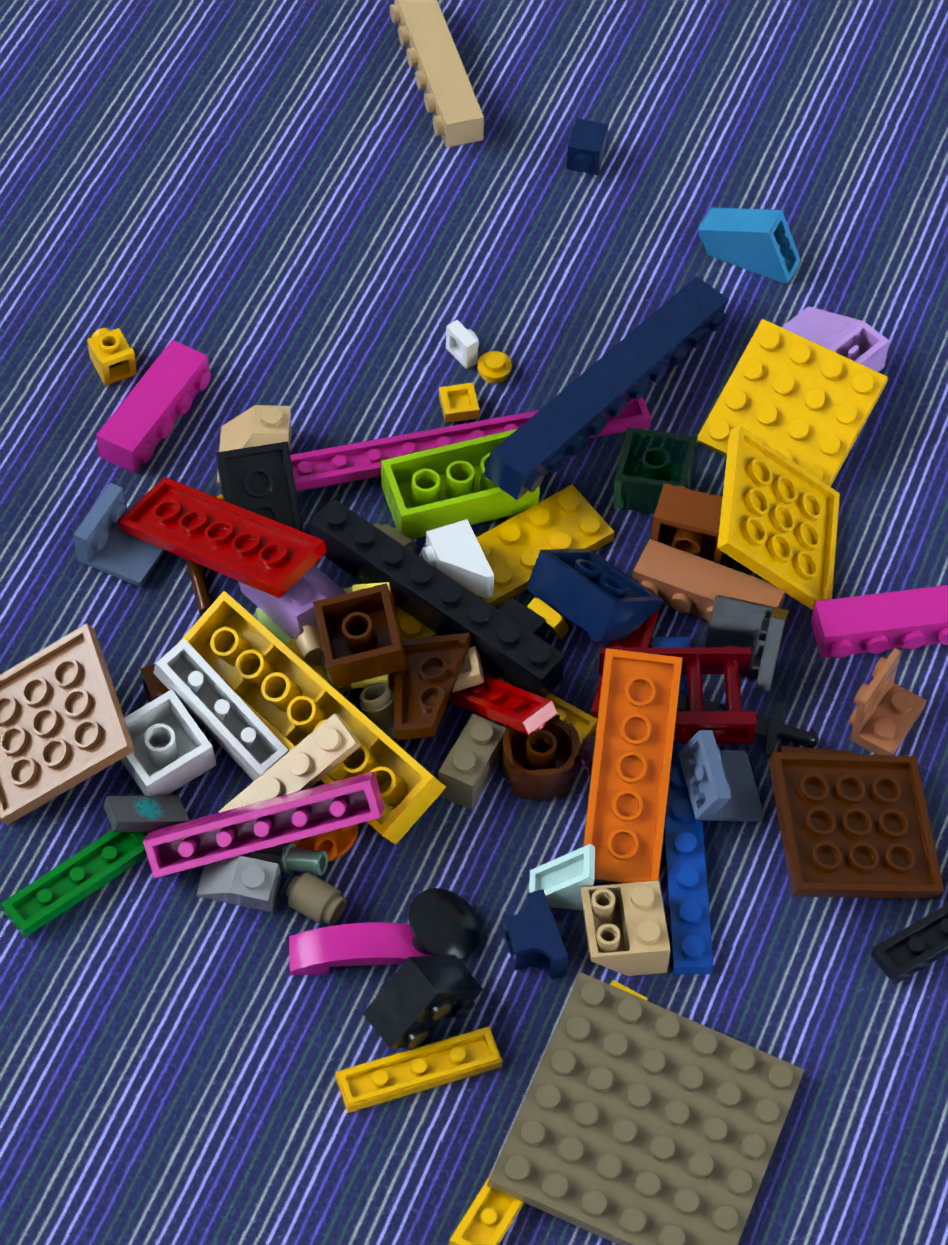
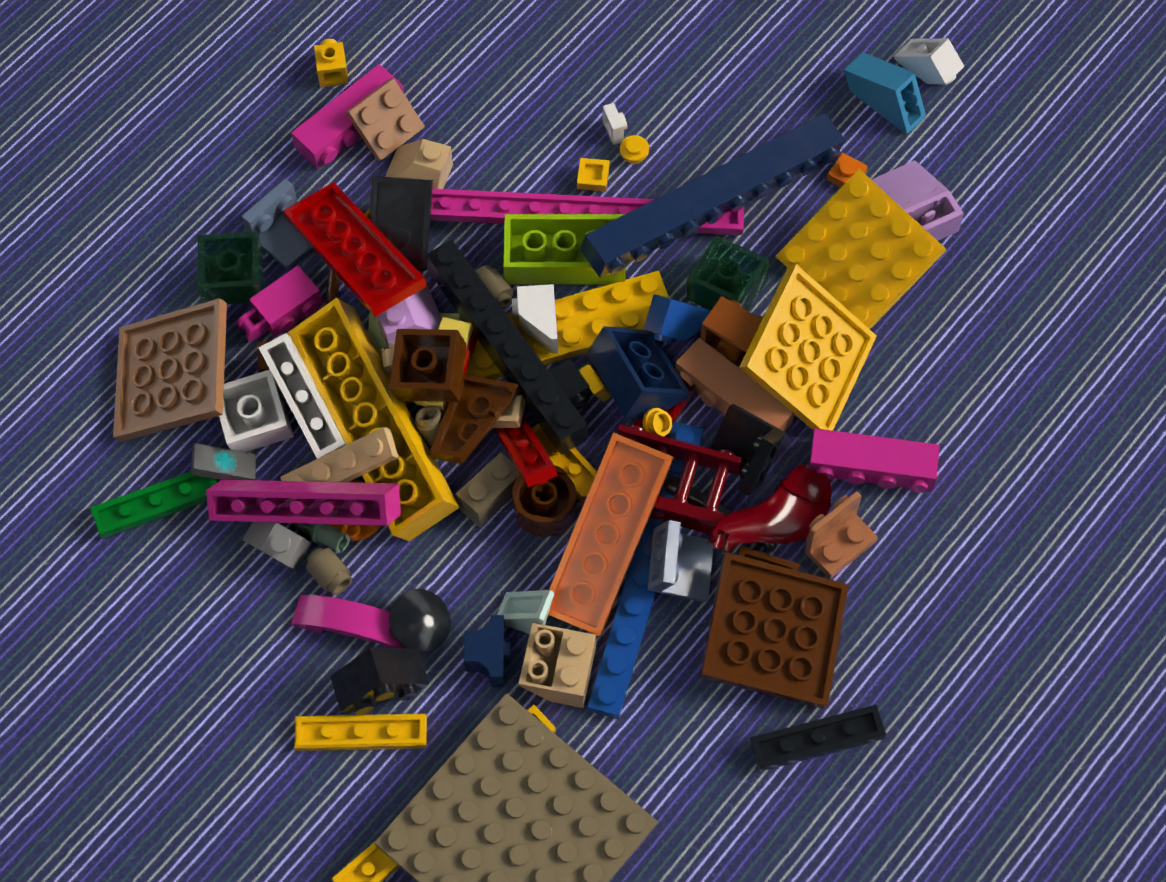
camera: 20 degrees right, 10 degrees up
none -> clear green brick [198,232,263,304]
none -> dark pink brick [236,266,323,341]
none -> medium nougat plate [345,78,425,161]
none -> yellow plate [642,408,672,436]
none -> blue slope [643,294,710,344]
none -> dark red animal [707,463,832,552]
none -> orange plate [827,152,868,187]
none -> white slope [893,38,964,85]

